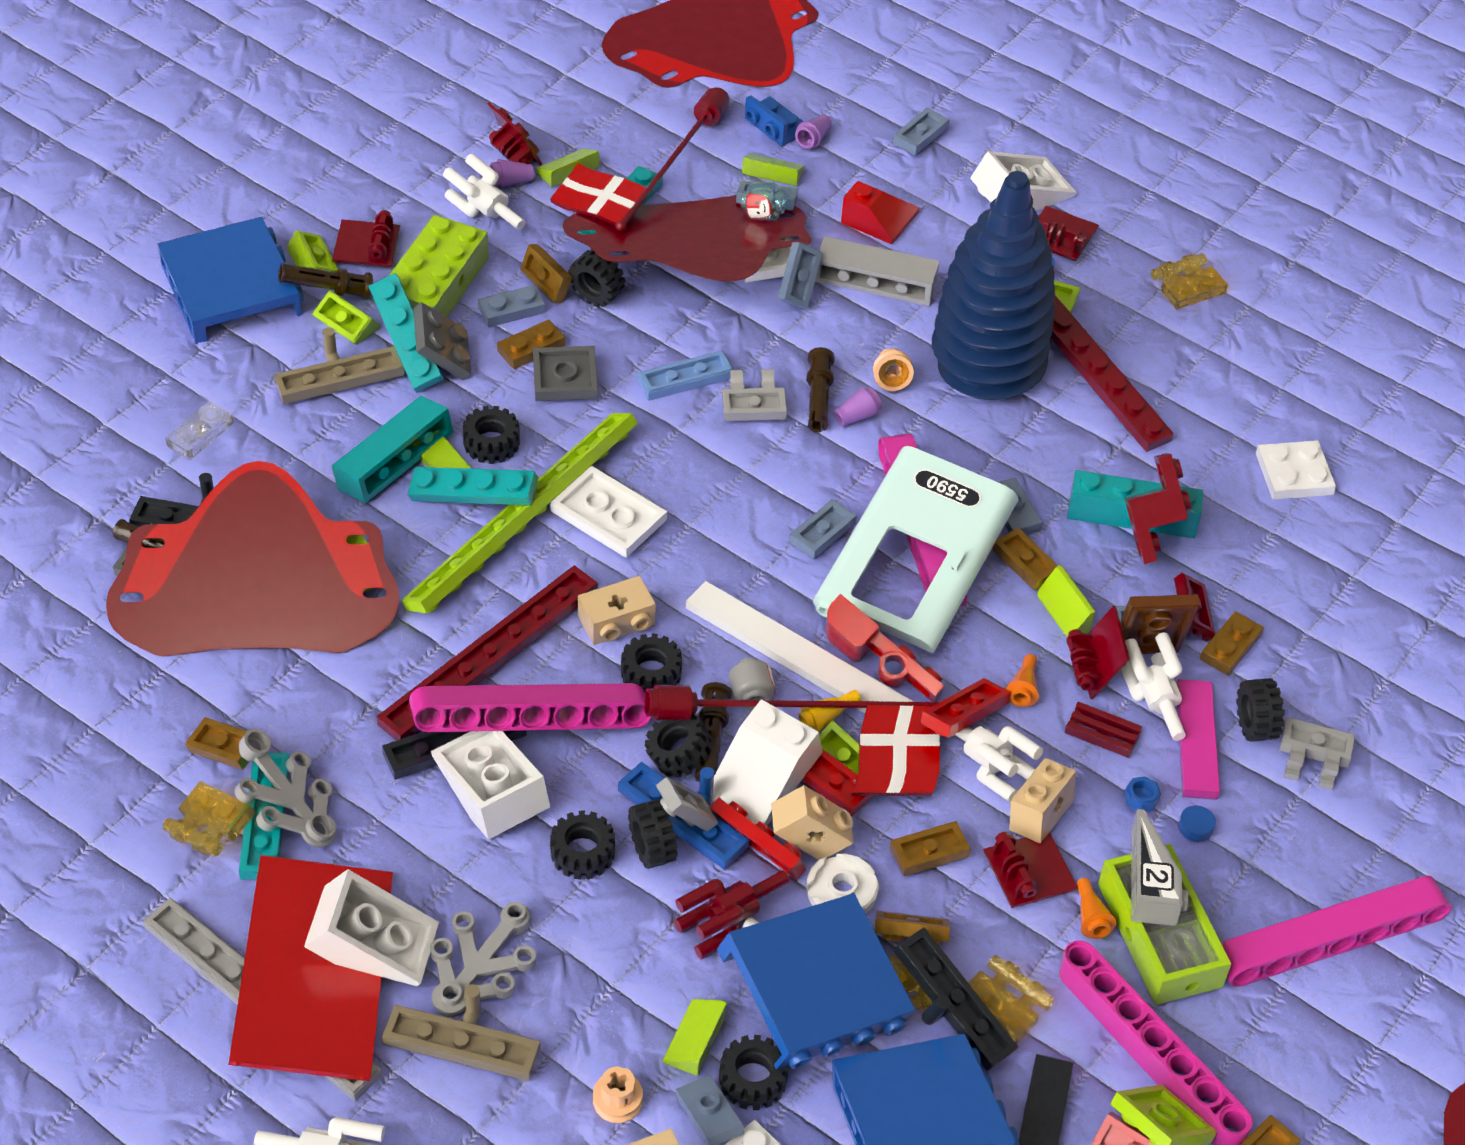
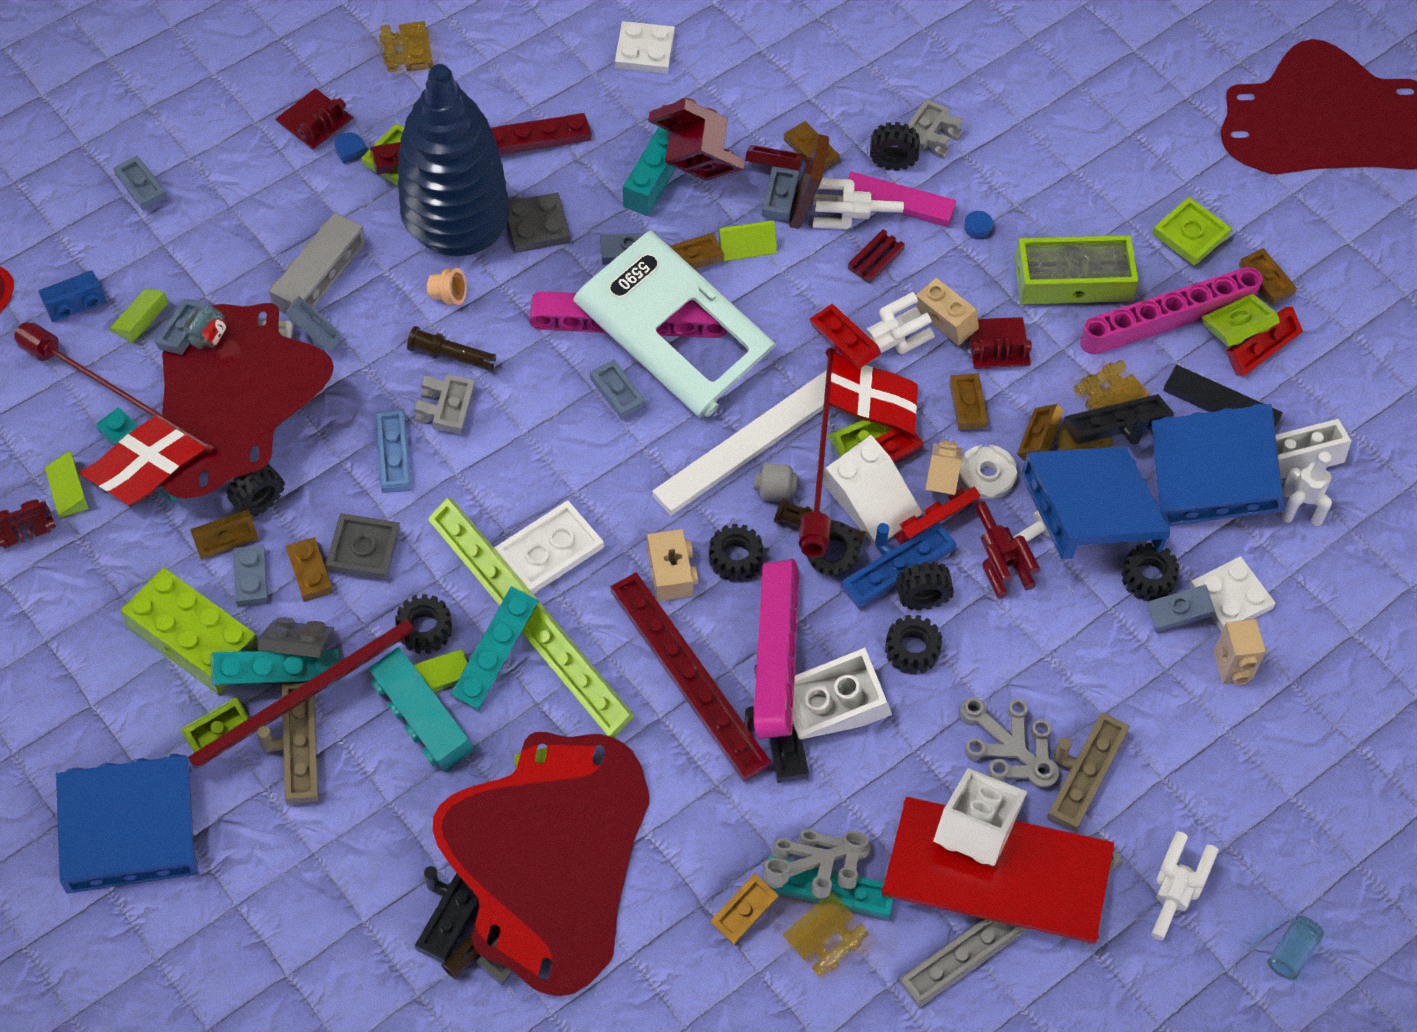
camera: 75 degrees left, 10 degrees up
clear plate [165,401,234,460] -> none
dark brown pin [278,263,373,300] -> none
lime slope [287,231,338,272] -> none
dark red hinge [332,210,400,267] -> none
white plant [443,154,525,230] -> none
medium lavender cone [490,159,534,188] -> none
light nougat piece [593,1066,643,1123] -> none
light grey plate [656,776,718,832] -> none
lime slope [662,999,728,1076] -> none
medium lavender cone [795,115,832,149] -> none
yellow cone [798,690,861,732] -> none
plate [826,594,944,702] -> none
medium lavender cone [834,387,882,427] -> none
red slope [841,180,920,245] -> none
white slope [970,151,1077,211] -> none
orange cone [1006,654,1039,707] -> none
dark red hinge [1066,606,1130,699] -> none
orange cone [1076,878,1116,939] -> none
blue tile [1124,776,1161,812] -> none
light grey slope [1131,809,1188,926] -> none
dark pink beam [1221,876,1452,987] -> none
none -> dark red tile [188,619,413,769]
none -> dark grey plate [508,192,570,253]
none -> lime plate [1152,196,1232,266]

